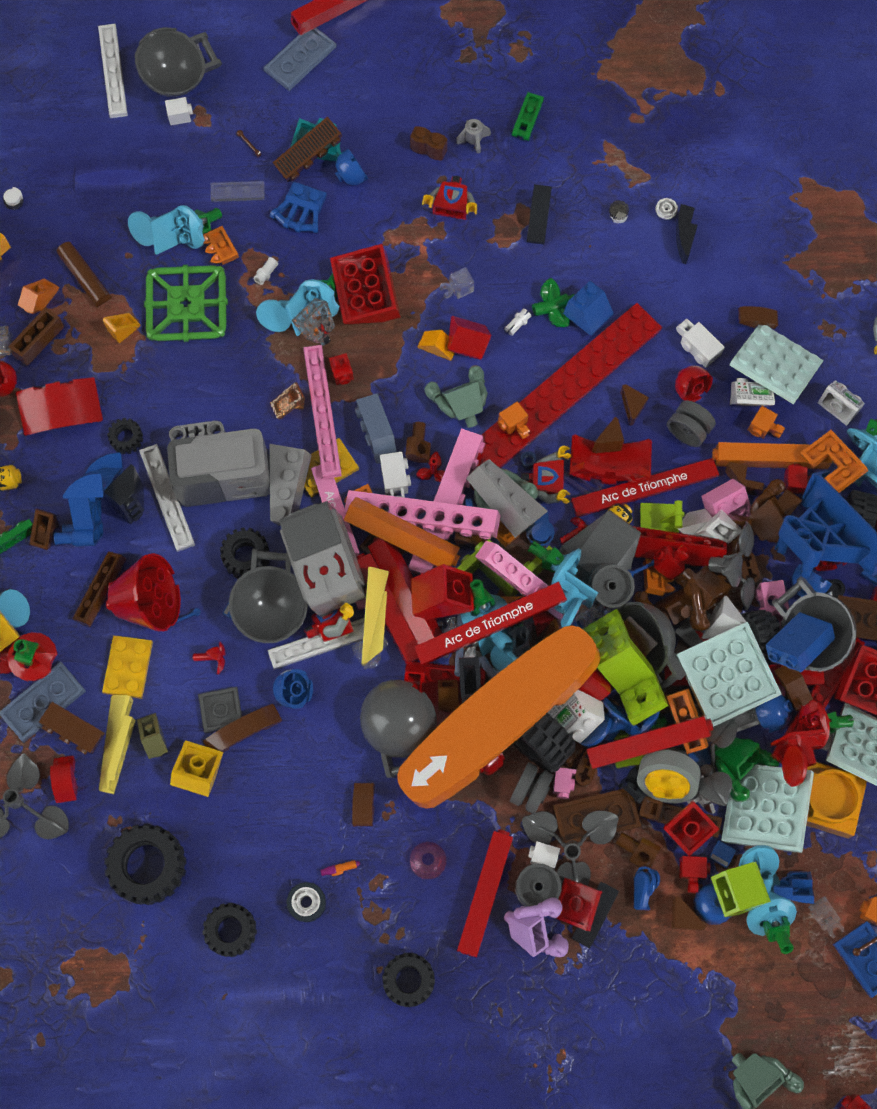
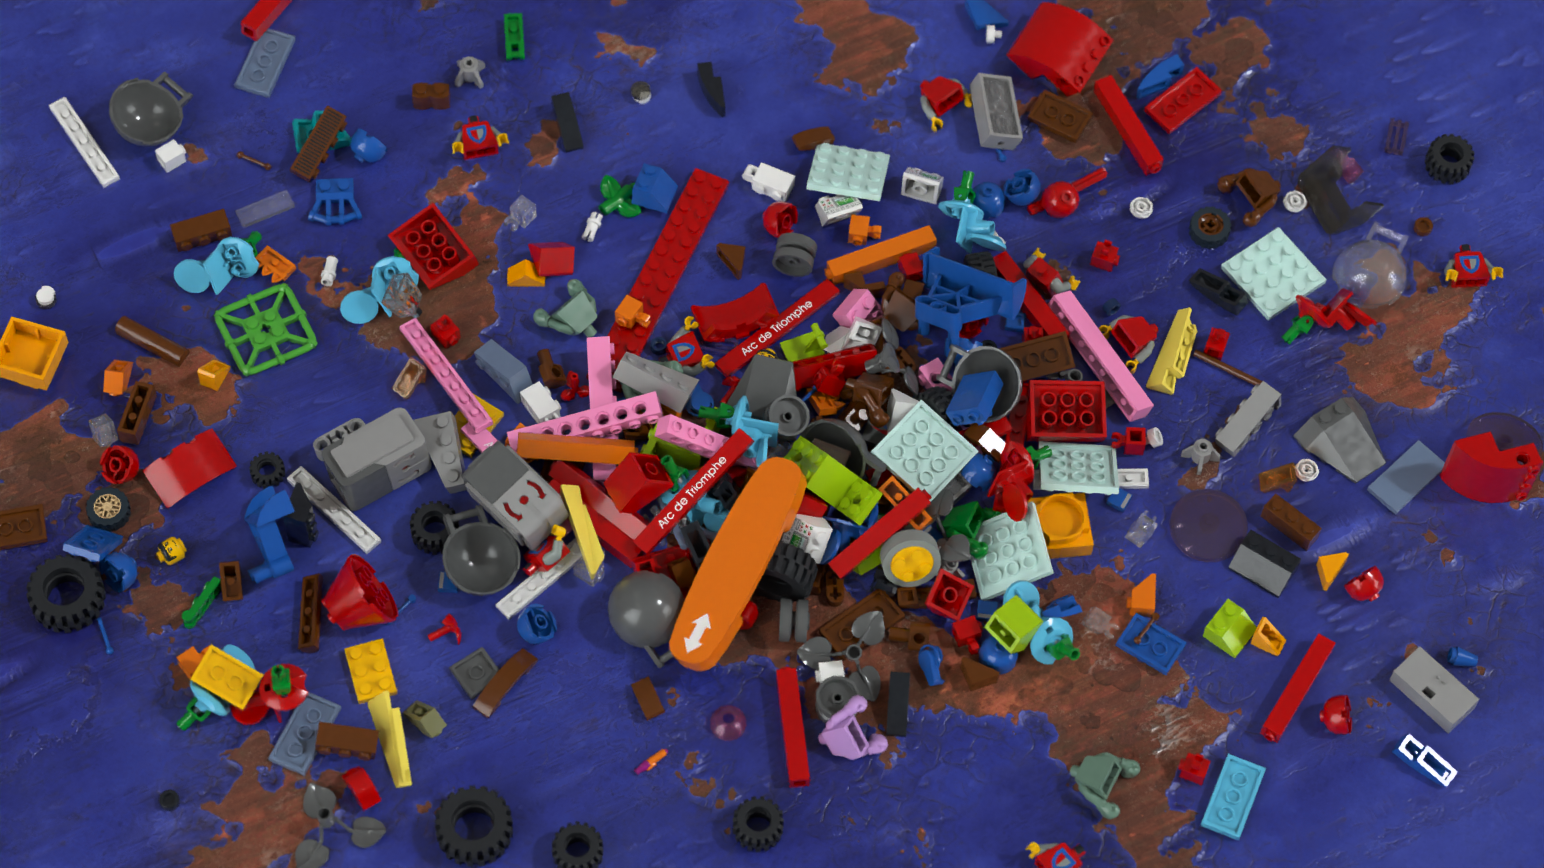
camera: 25 degrees left, 10 degrees down
yellow slope [170,740,223,797] -> none
wheel [286,882,326,923] -> none
bright pink brick [552,768,576,799] -> none
red tile [556,878,602,931] -> none
reddish brown slope [592,417,624,453] -> none
white plate [655,198,678,220] -> none
orange plate [800,430,868,493] -> none
none -> reddish brown brick [170,209,232,252]

